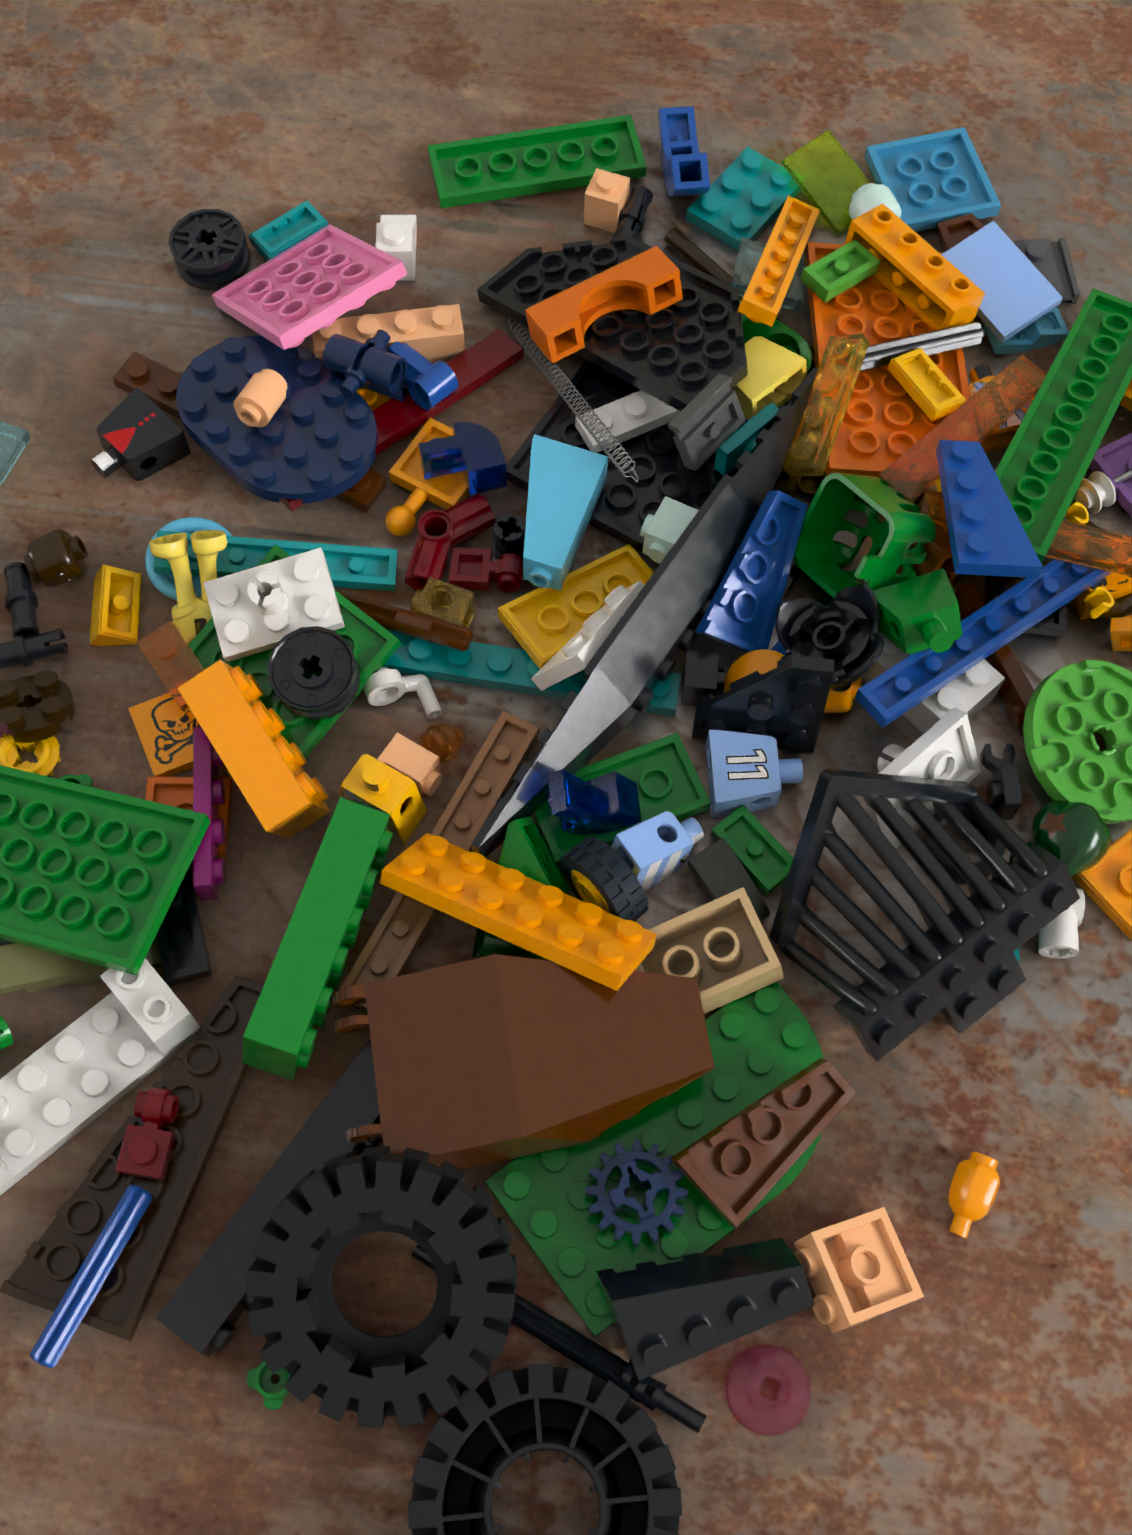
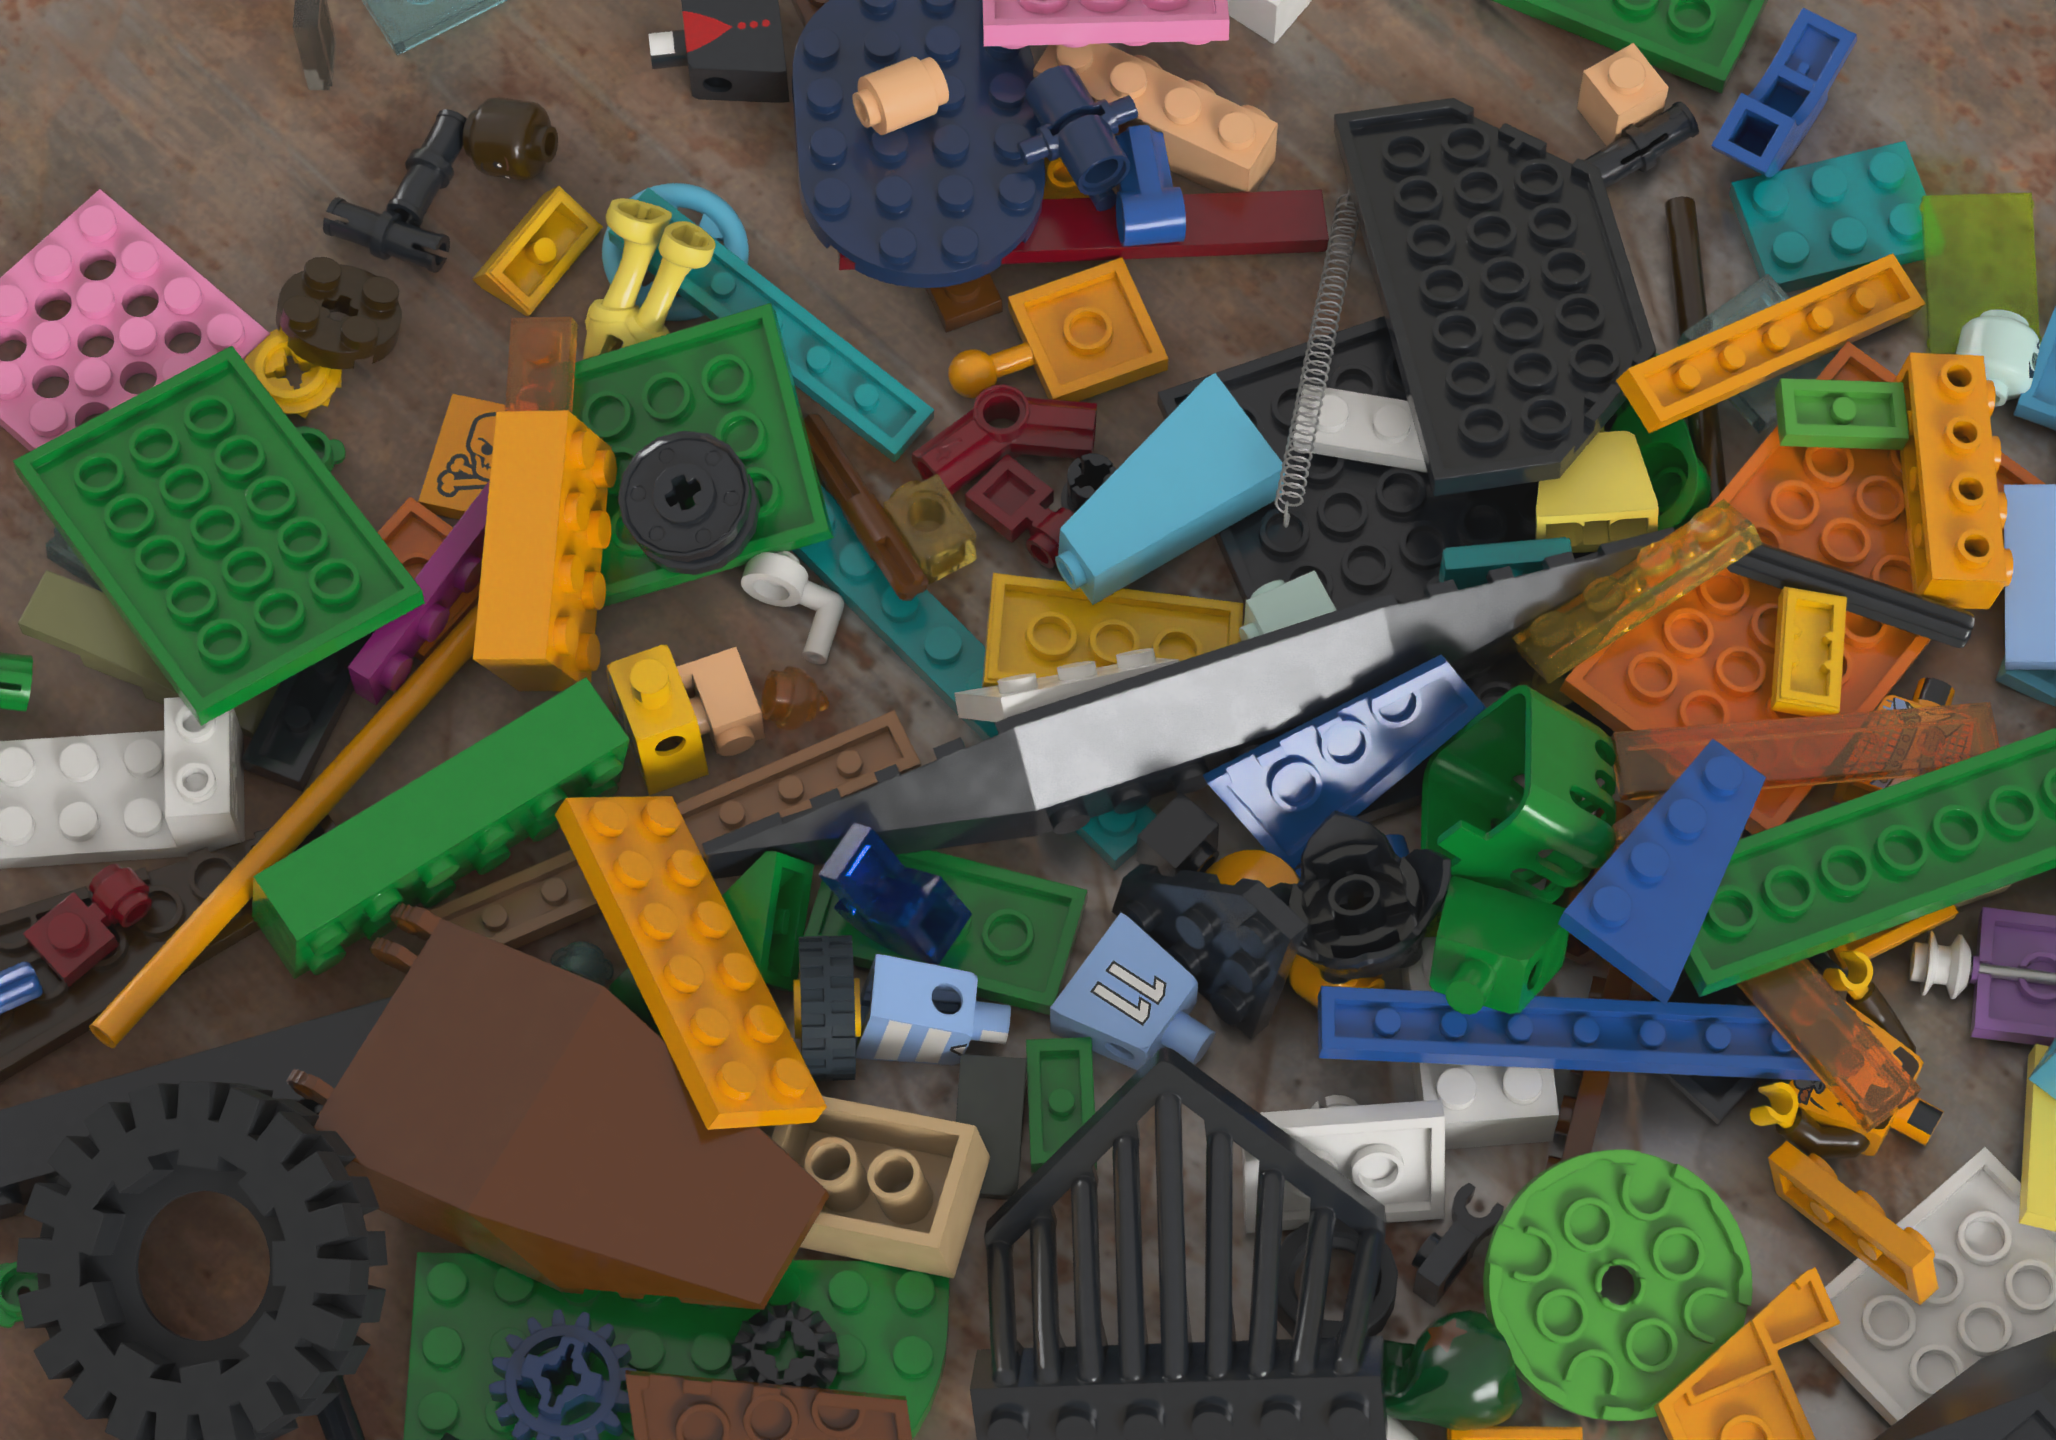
camera: 40 degrees right, 0 degrees up
white plate [203,548,345,662] -> none
clear blue brick [418,422,507,495] -> none
orange arch [525,246,683,364] -> none
dark grey plate [668,373,746,471] -> none
none -> light orange piece [89,603,478,1048]
none -> clear light blue plate [550,941,614,986]
none -> black gear [731,1301,840,1389]

